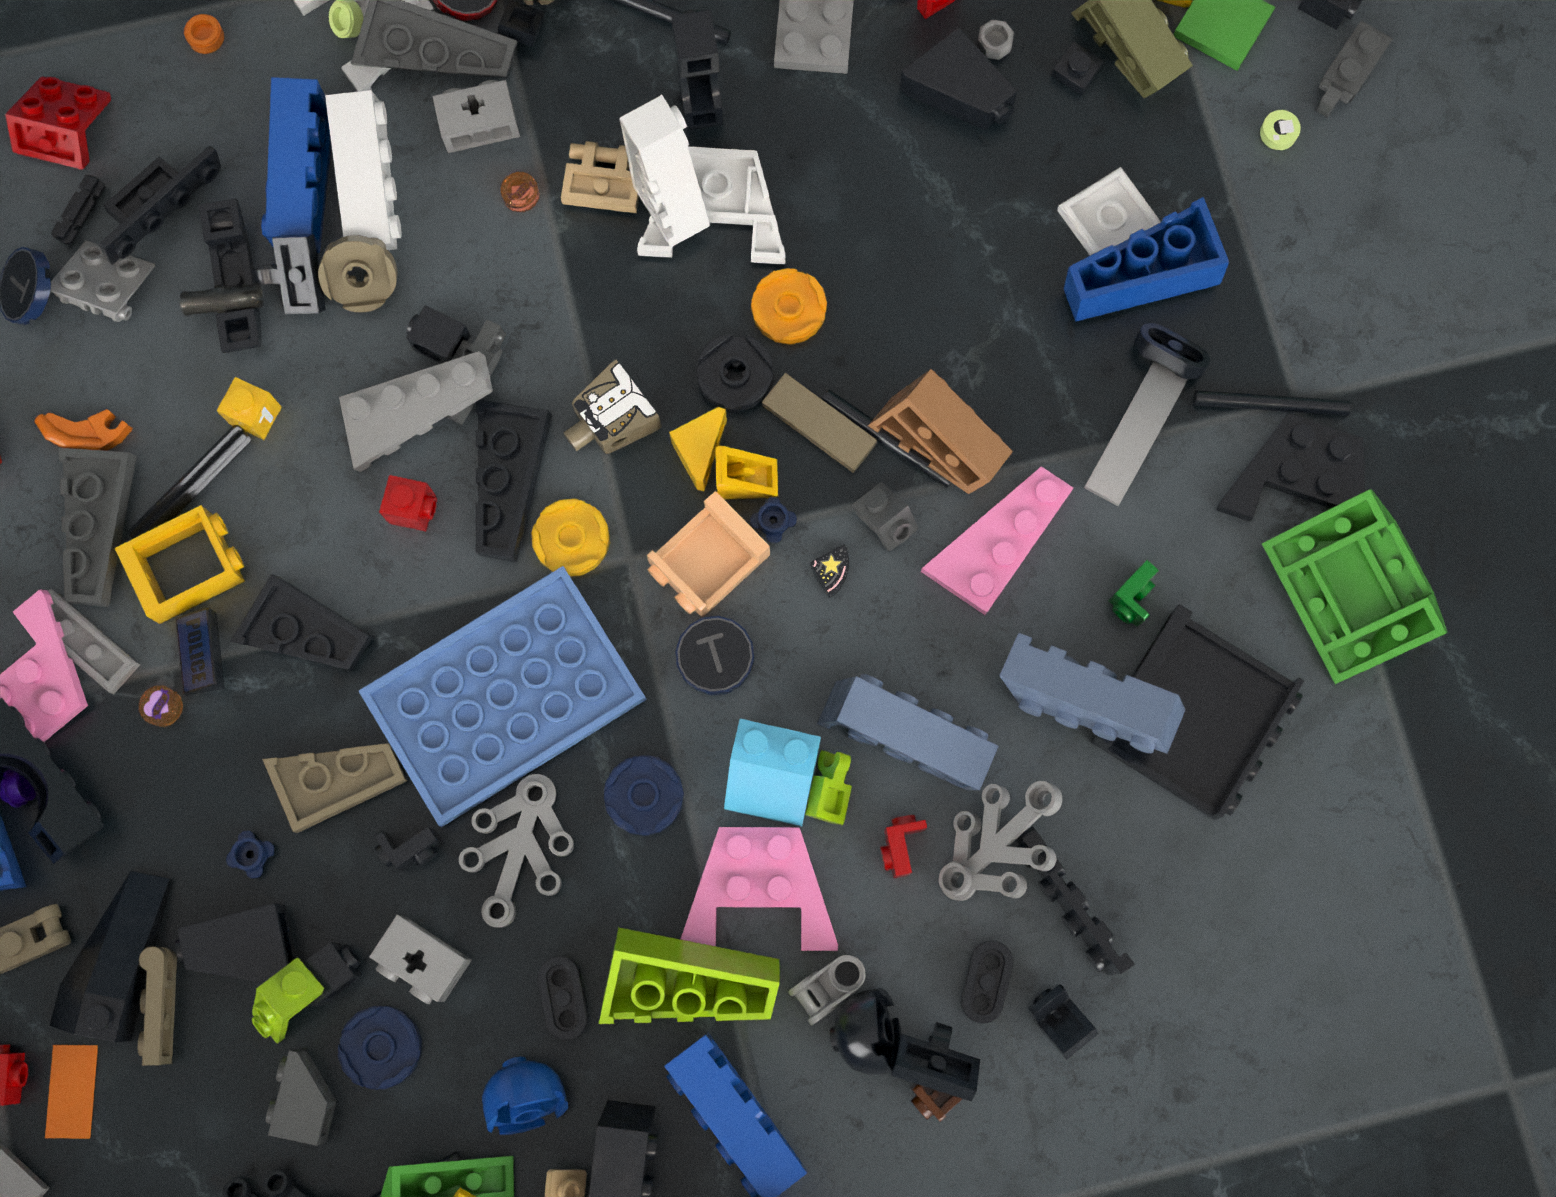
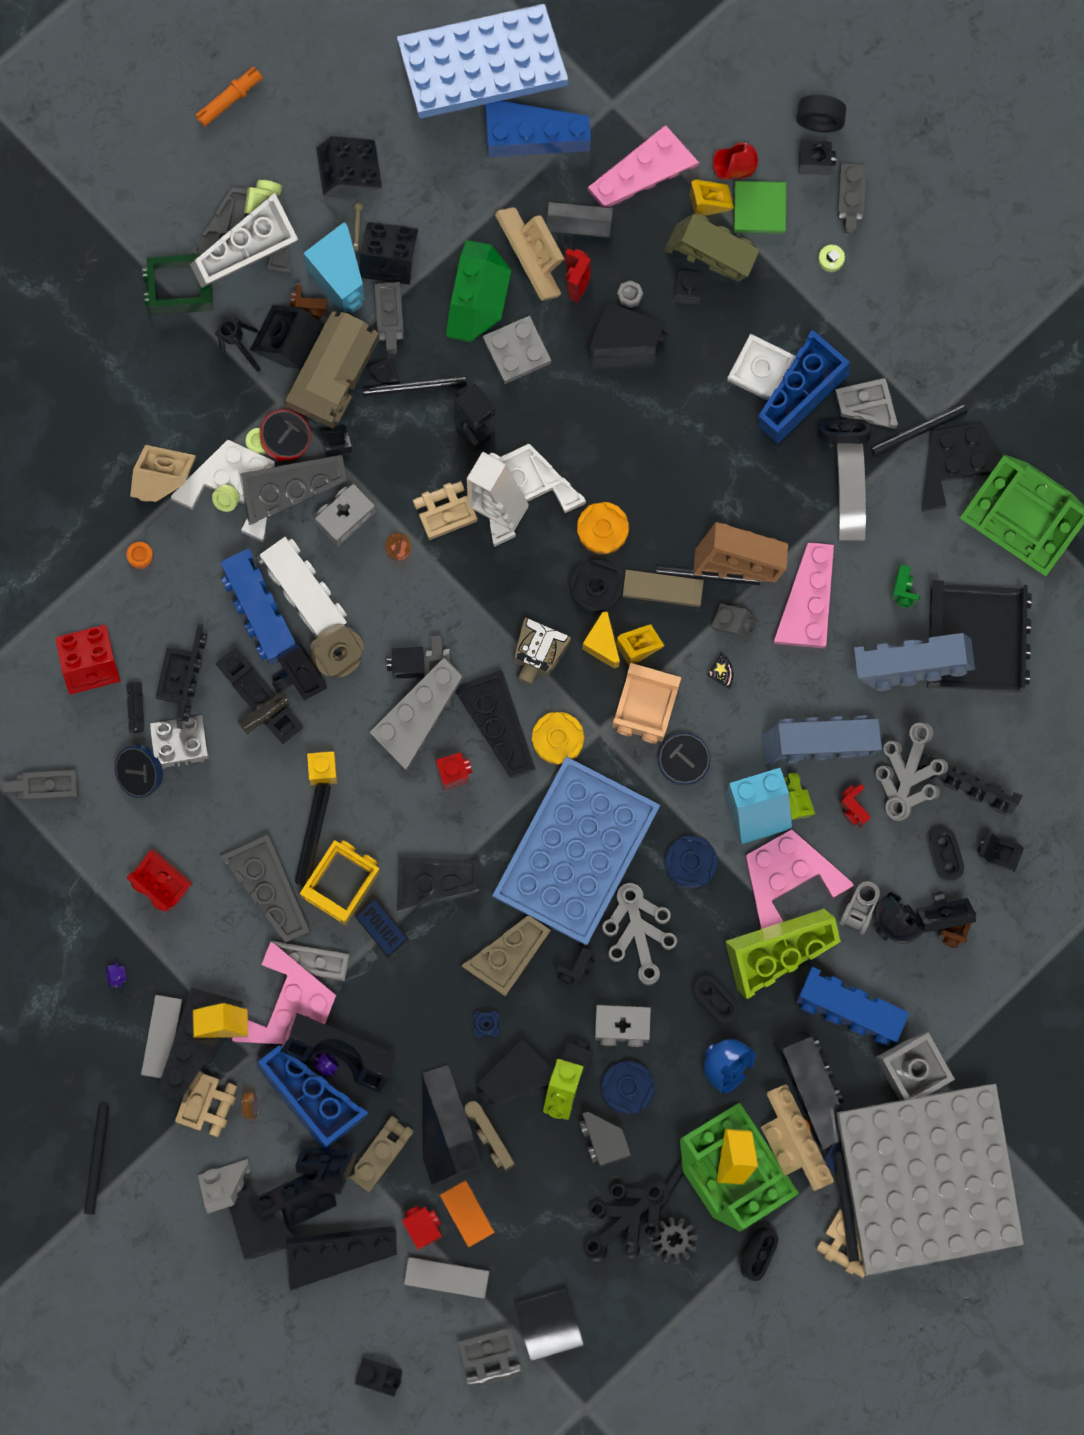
camera: 35 degrees left, 0 degrees up
orange piece [35,409,133,451] -> none
clear orange tile [139,686,183,727] -> none
dark blue plate [750,497,797,543] -> none
none -> light grey wing [835,378,898,428]

